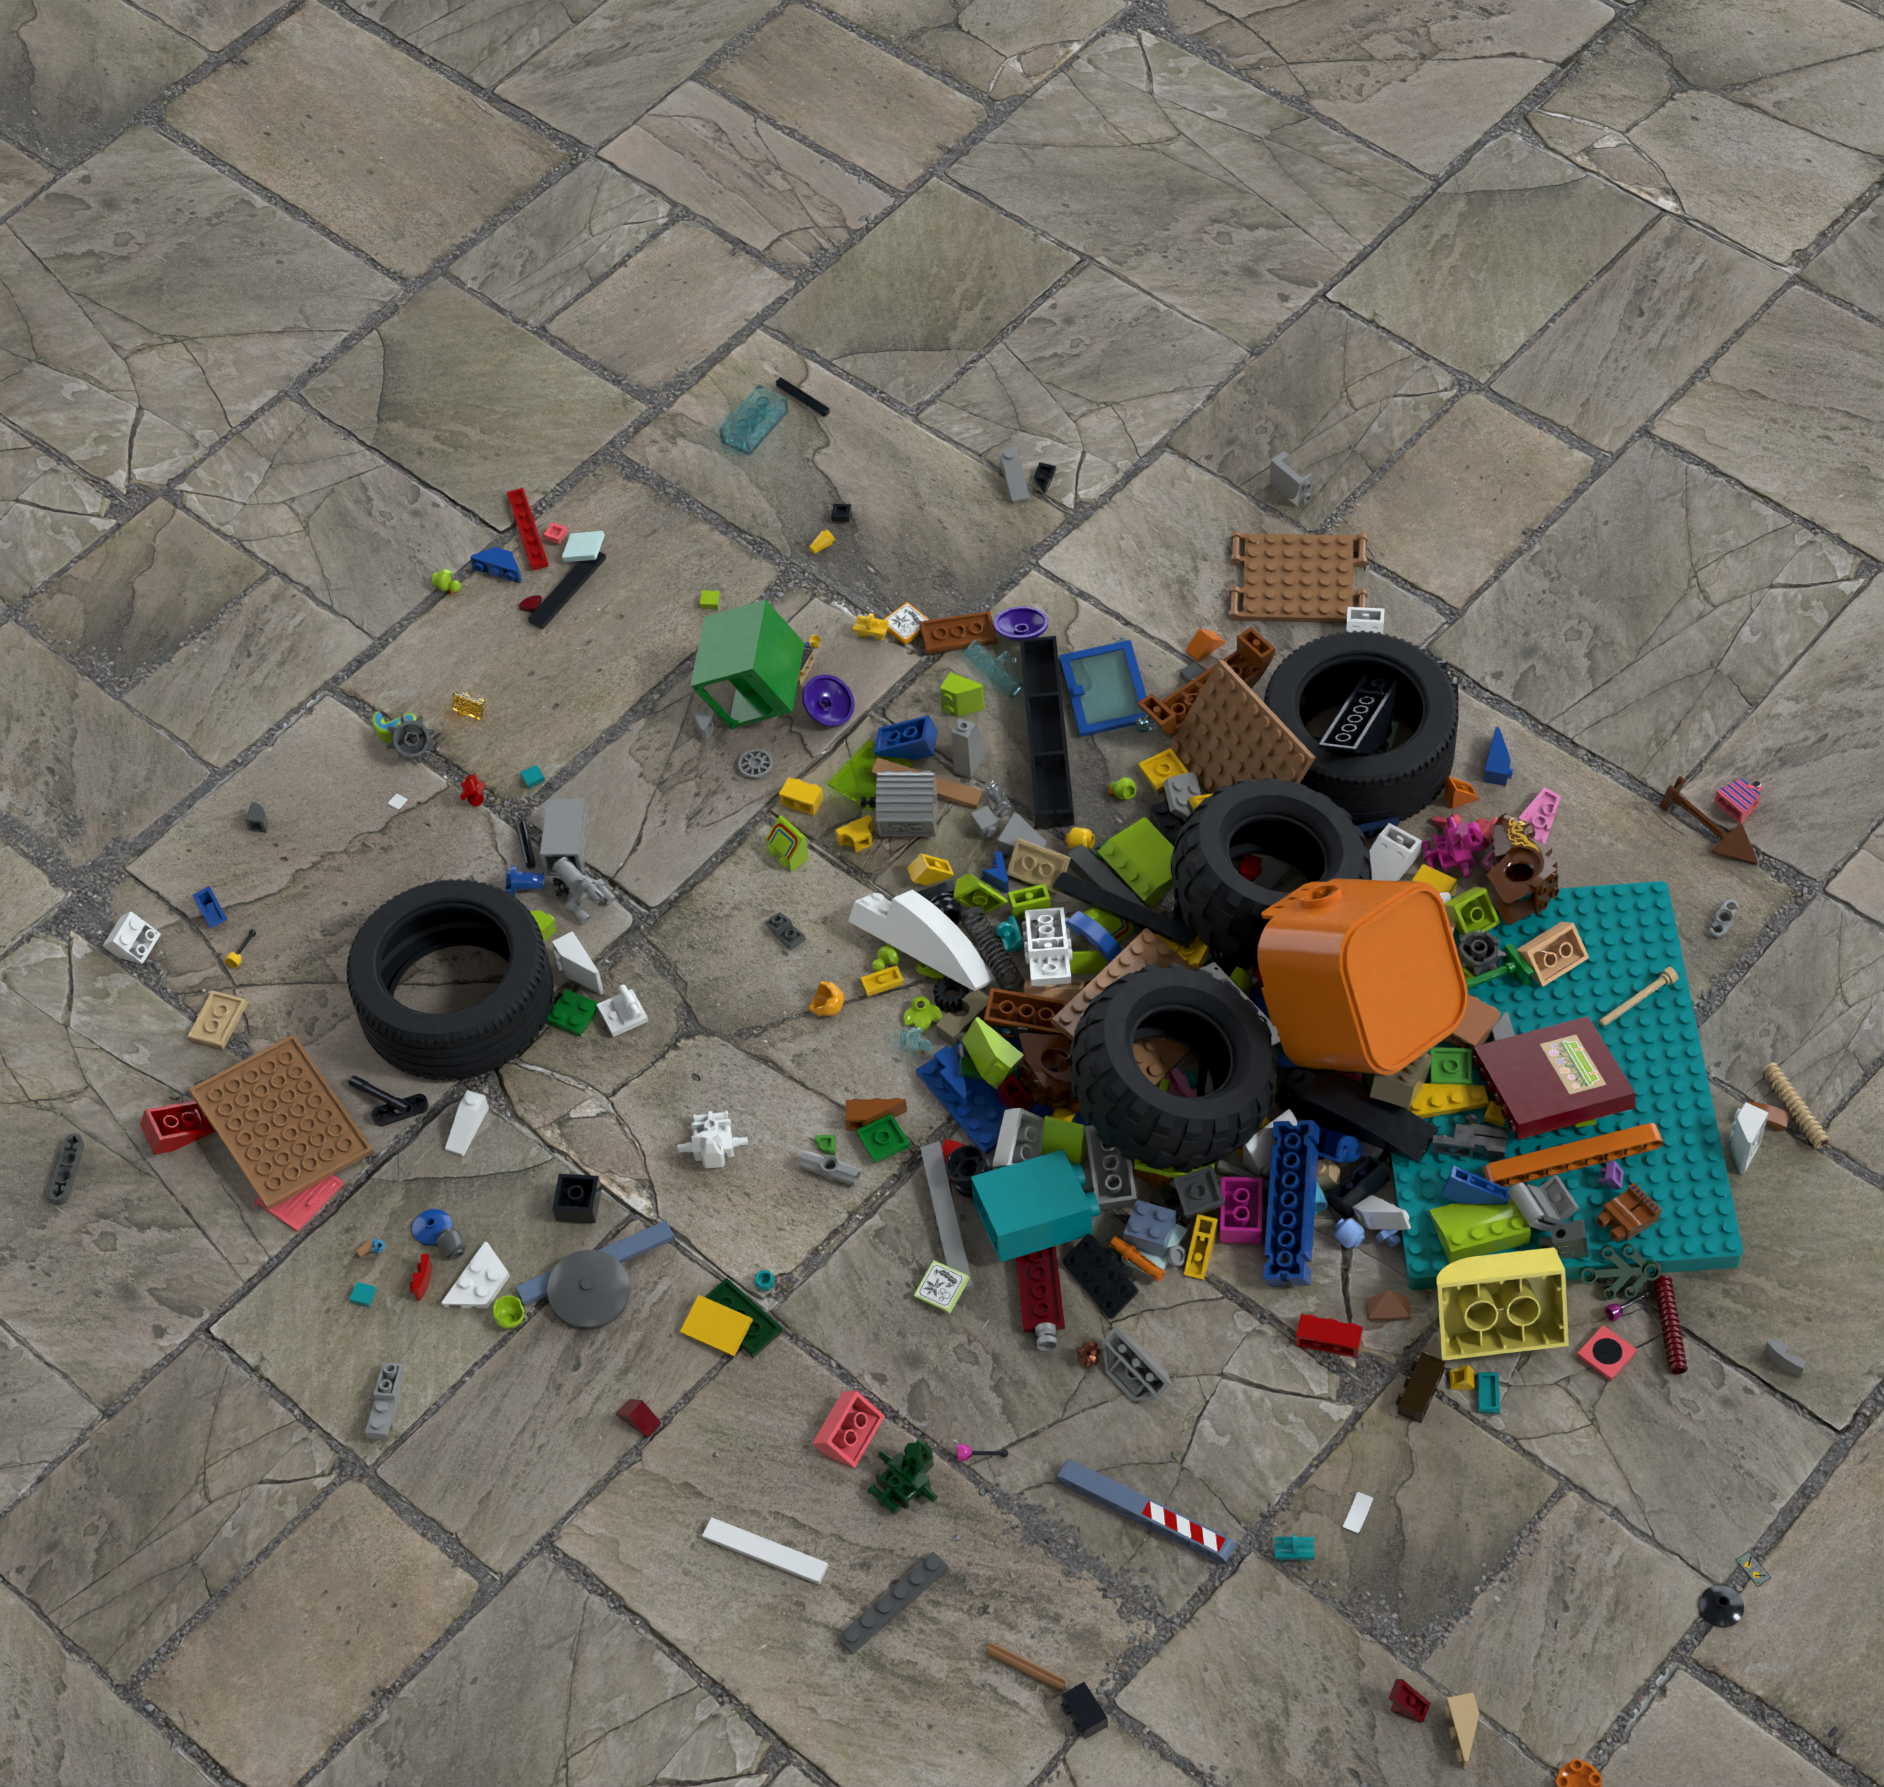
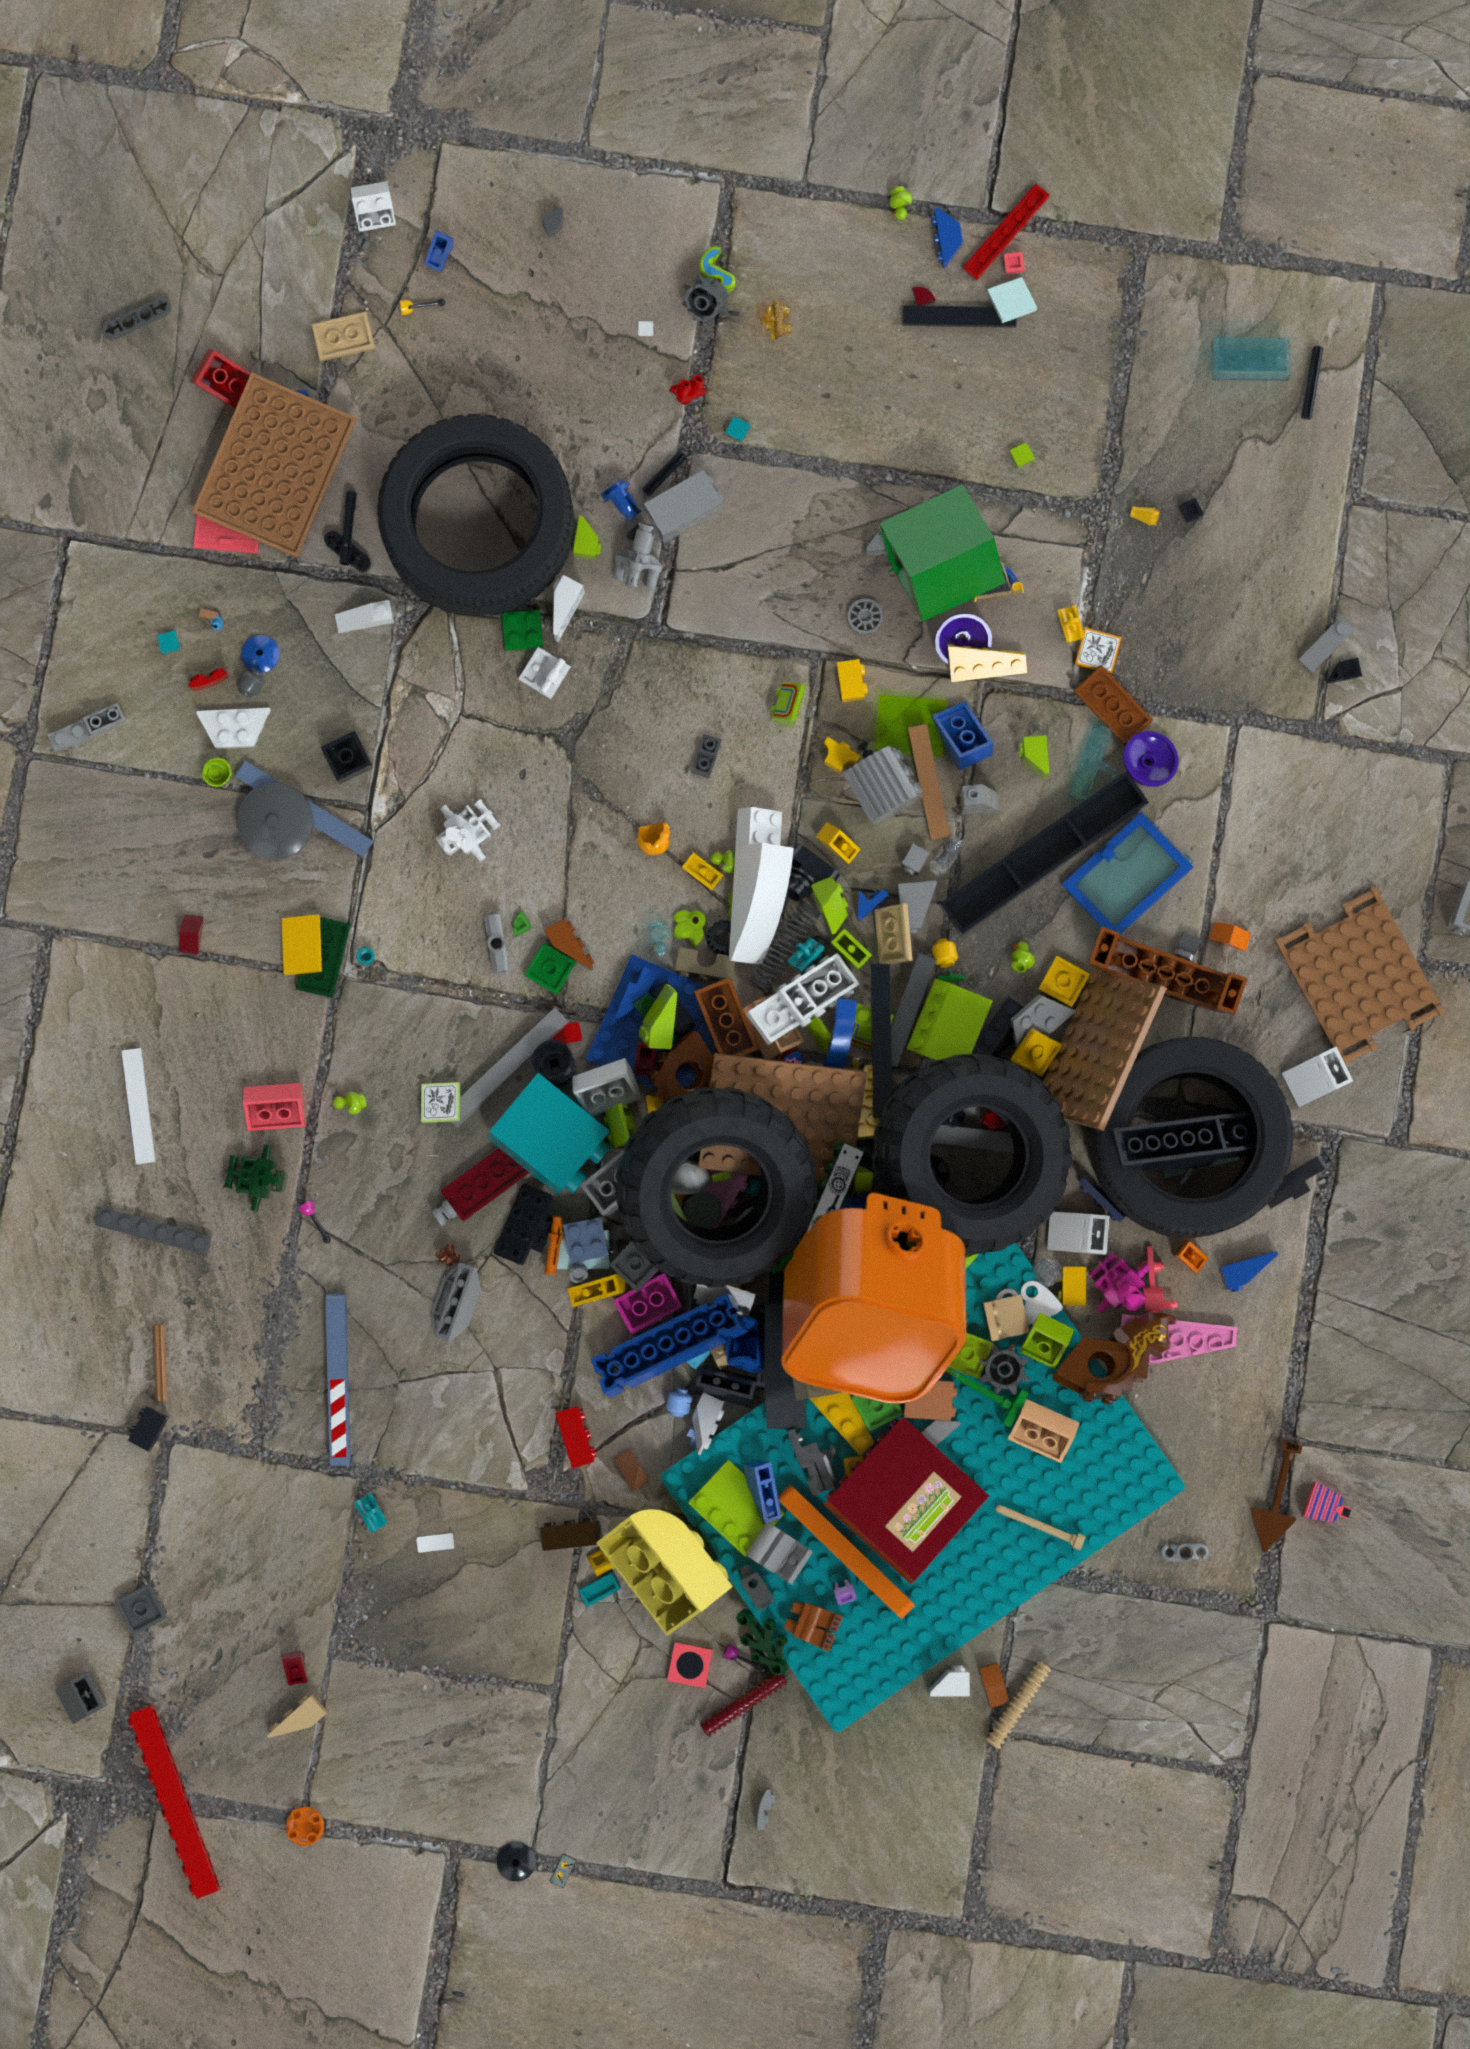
camera: 55 degrees right, 30 degrees up
none -> lime animal [333,1092,366,1115]
none -> wing [947,644,1027,682]

